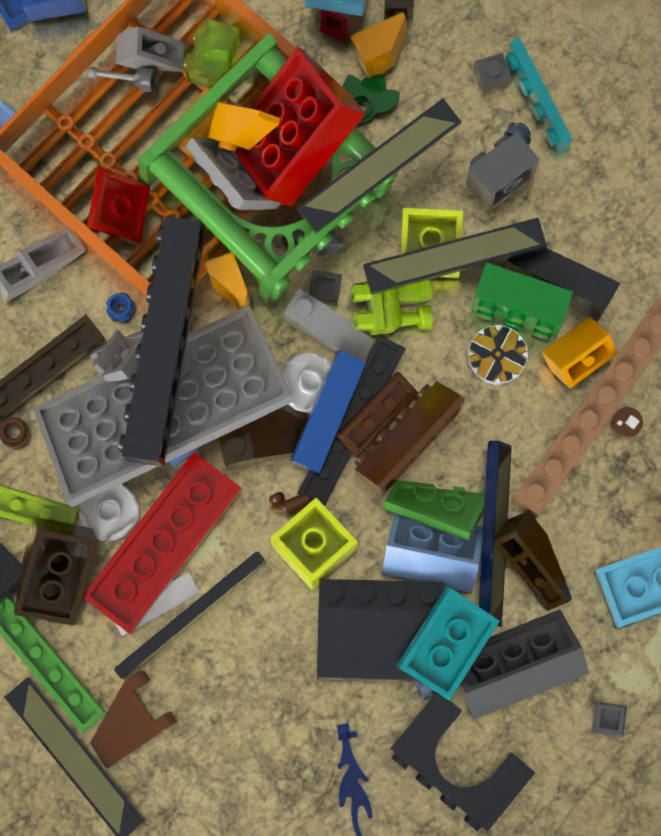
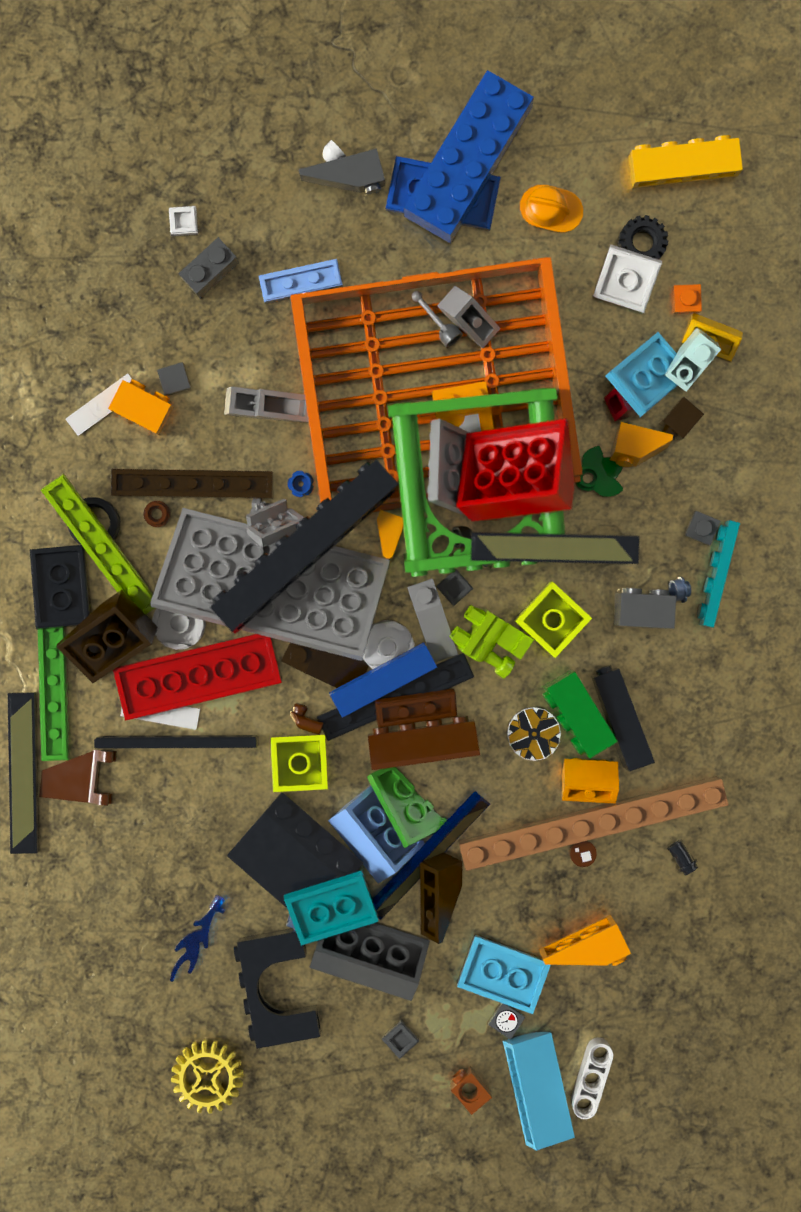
camera: 35 degrees right, 10 degrees up
red tile [87,168,151,244] -> none
clear neon green brick [183,18,240,89] -> none
light orange slope [208,102,280,152] -> none
olive tile [363,218,547,295] -> none

